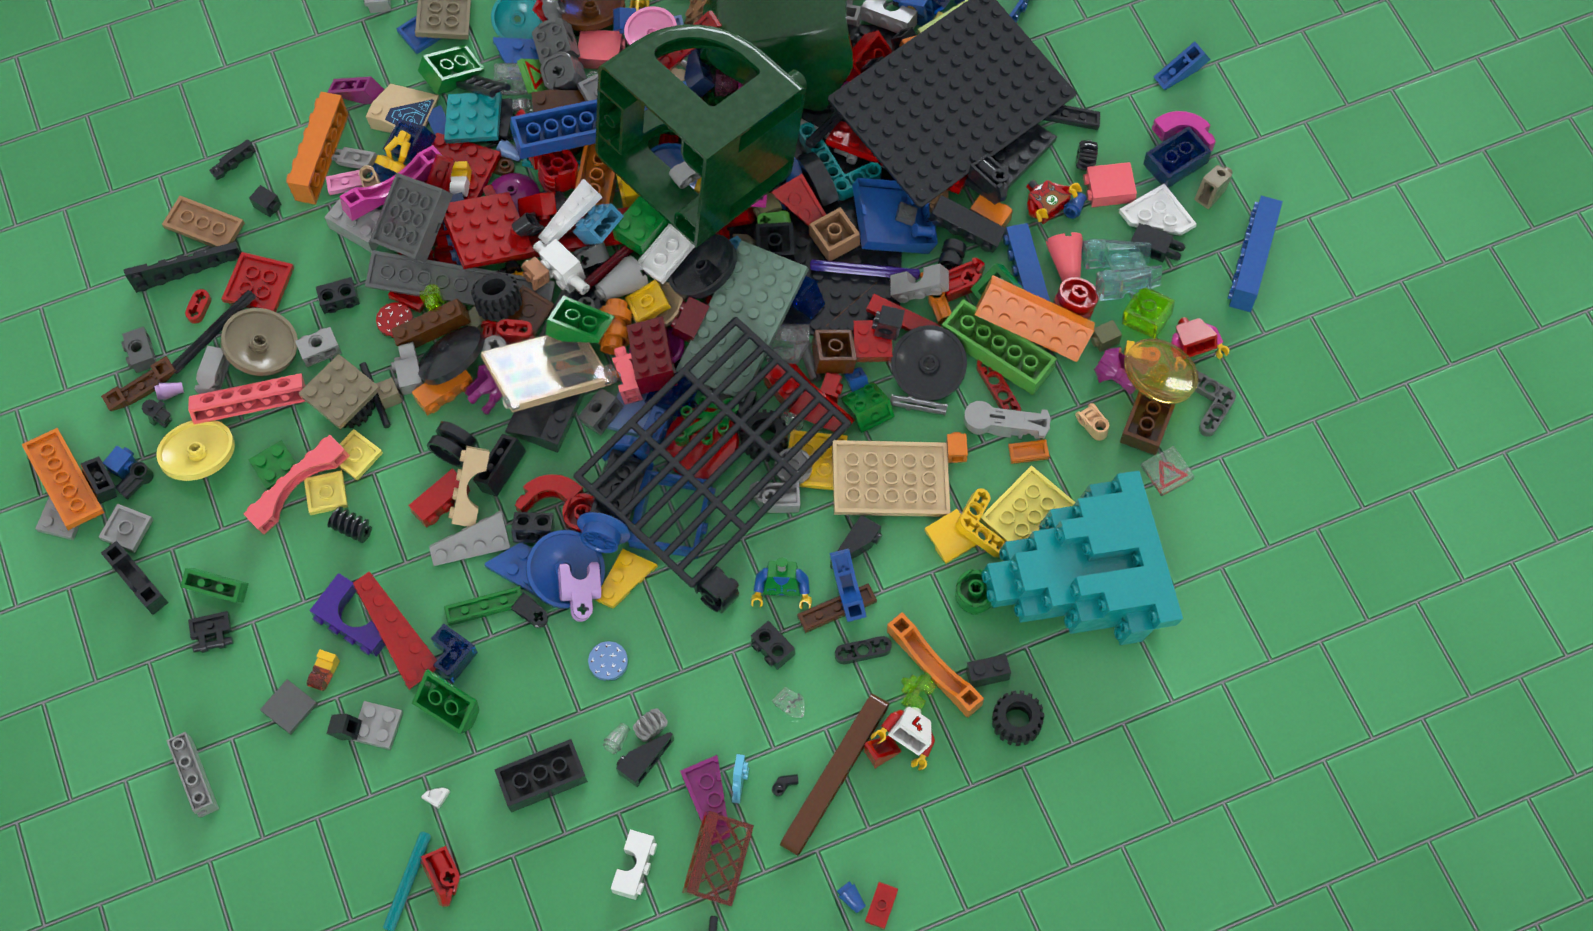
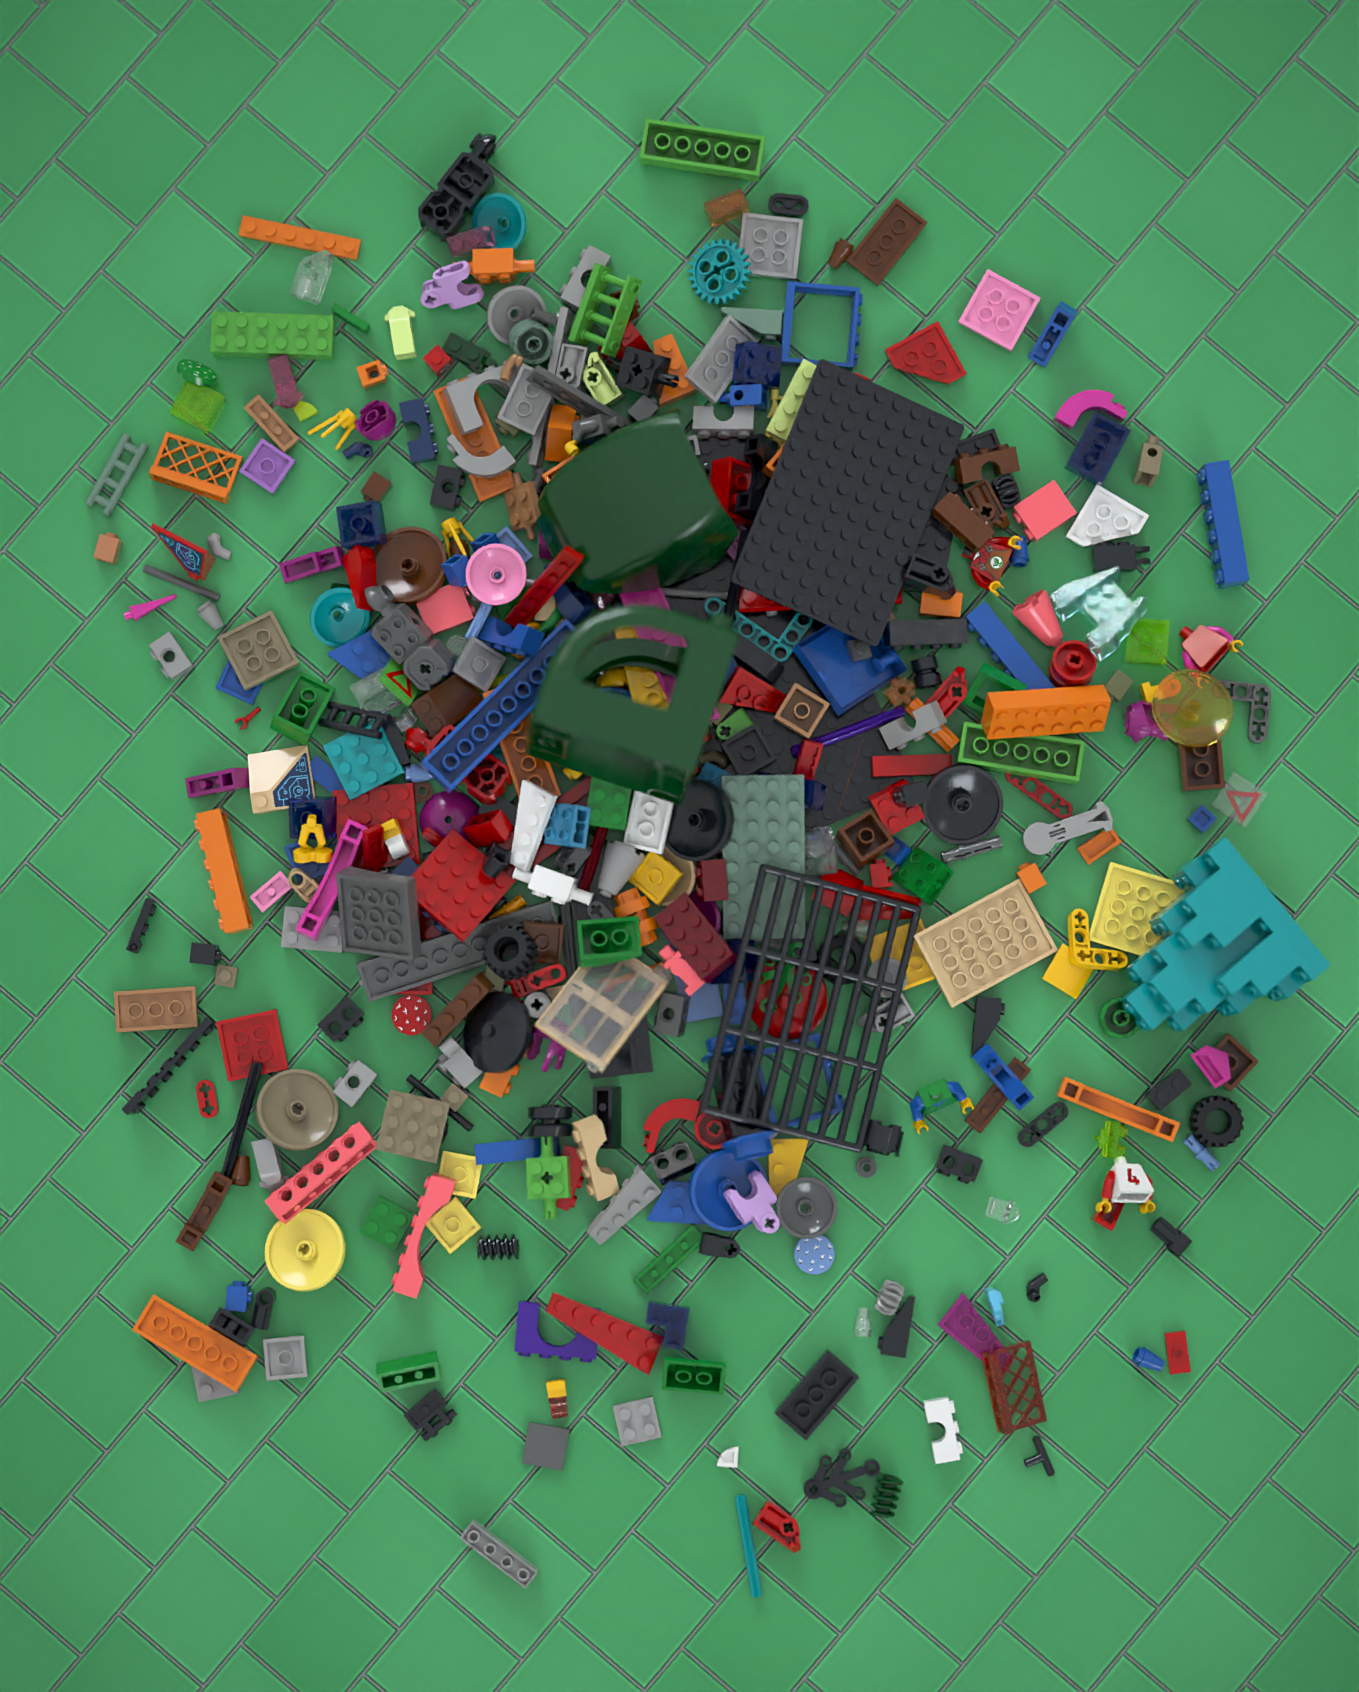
camera: 25 degrees left, 20 degrees up
black arch [101,540,169,615] -> none
dark grey brick [121,326,157,373] -> none
black hips [142,399,172,428] -> none
lavender cone [154,382,184,401] -> none
black brick [326,714,362,740] -> none
light grey hinge [331,147,377,169] -> none
clear neon green hips [419,284,446,311] -> none
nougat brick [521,257,549,291] -> none
reddish brown beam [780,693,890,856] -> none
light nougat piece [1075,403,1109,441] -> none
none -> dark tan plate [214,964,239,988]
none -> reddish brown cone [231,1156,251,1186]
none -> red hand [234,707,261,730]
none -> blue slope [474,1136,560,1165]
none -> bright green brick [526,1136,572,1220]
none -> dark grey dish [776,1177,837,1239]
none -> red plate [793,738,824,783]
none -> black plant [803,1448,880,1507]
none -> dark grey plate [856,1157,876,1178]
none -> dark green piece [869,1472,903,1518]
none -> clear orange brick [883,677,916,708]
none -> red plate [884,321,967,385]
none -> reddish brown brick [931,492,995,554]
none -> reddish brown arch [952,443,1020,484]
none -> bright pink plate [958,269,1040,352]
none -> reddish brown piece [963,478,1010,530]
none -> black piece [1149,1216,1192,1257]
none -> medium blue pin [1183,1133,1220,1172]
none -> blue plate [1187,805,1217,834]
none -> dark pink slope [1190,1045,1231,1088]
none -> reddish brown brick [1213,1033,1259,1091]

